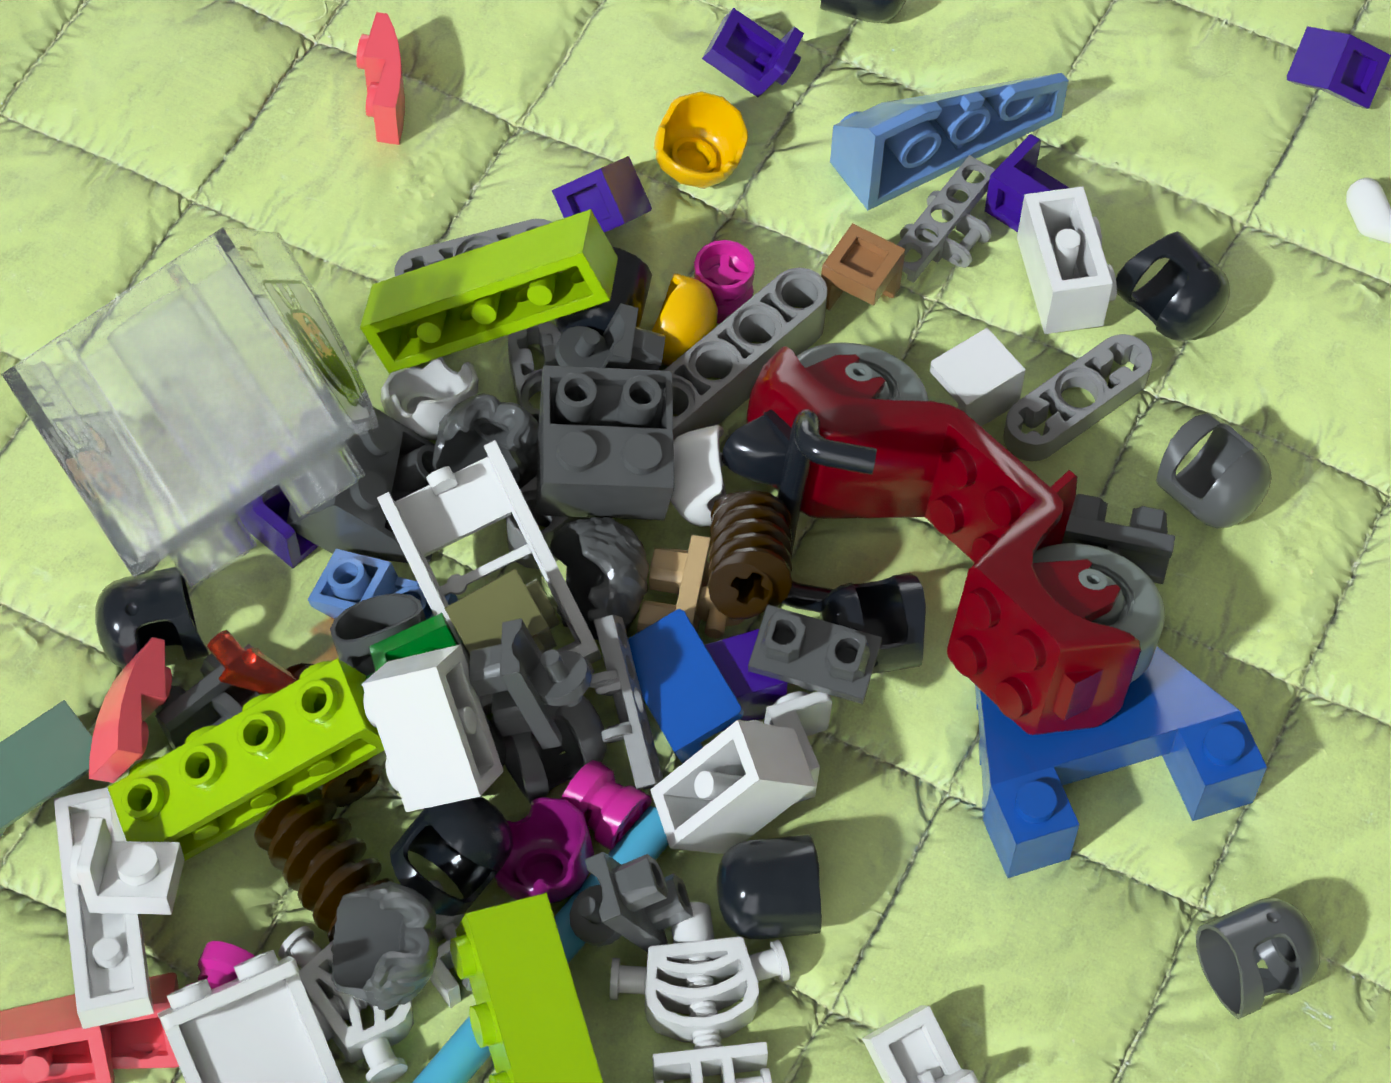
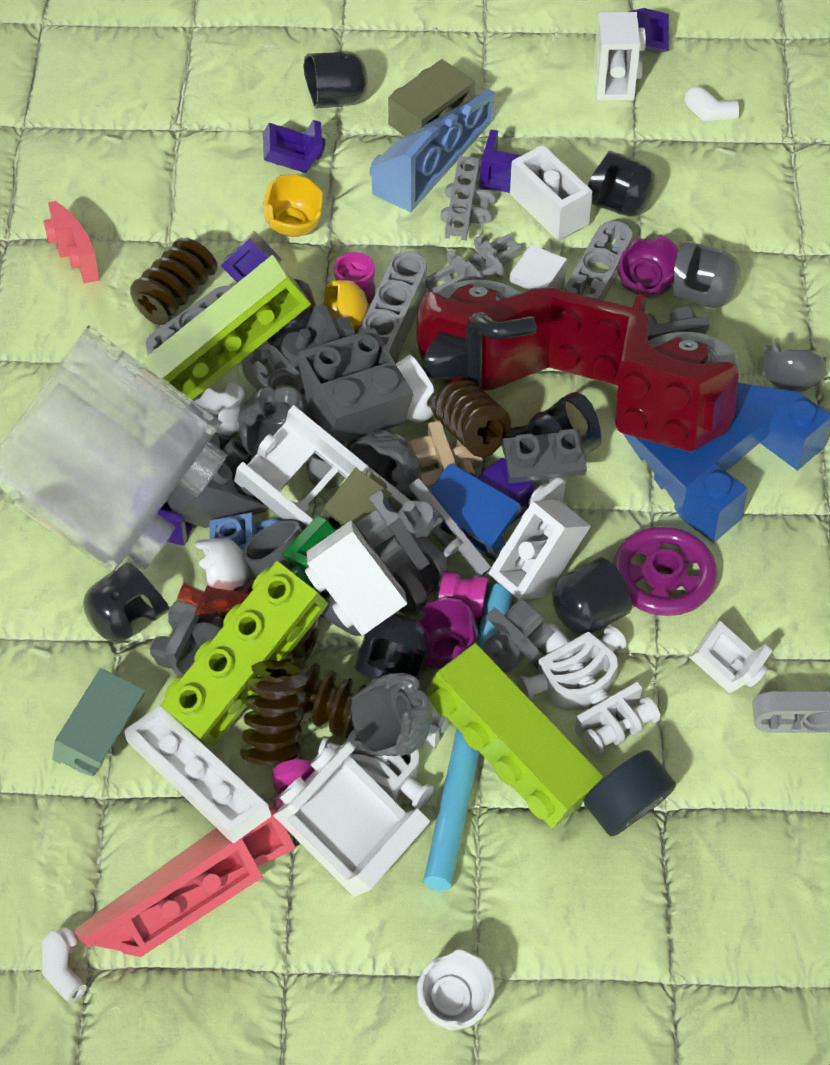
camera: 25 degrees left, 5 degrees down
white bracket [70,817,185,915] -> none
coral slope [89,637,172,783] -> none
medium nougat panel [821,223,906,310] -> none
none -> dark brown piece [130,238,218,325]
none -> white hair [195,538,250,606]
none -> dark brown piece [240,661,308,766]
none -> olive brick [388,59,475,136]
none -> light grey piece [426,234,522,293]
none -> white brick [594,12,646,101]
none -> magenta plate [612,526,718,616]
none -> magenta hair [617,235,679,297]
none -> dark grey hair [763,343,827,391]

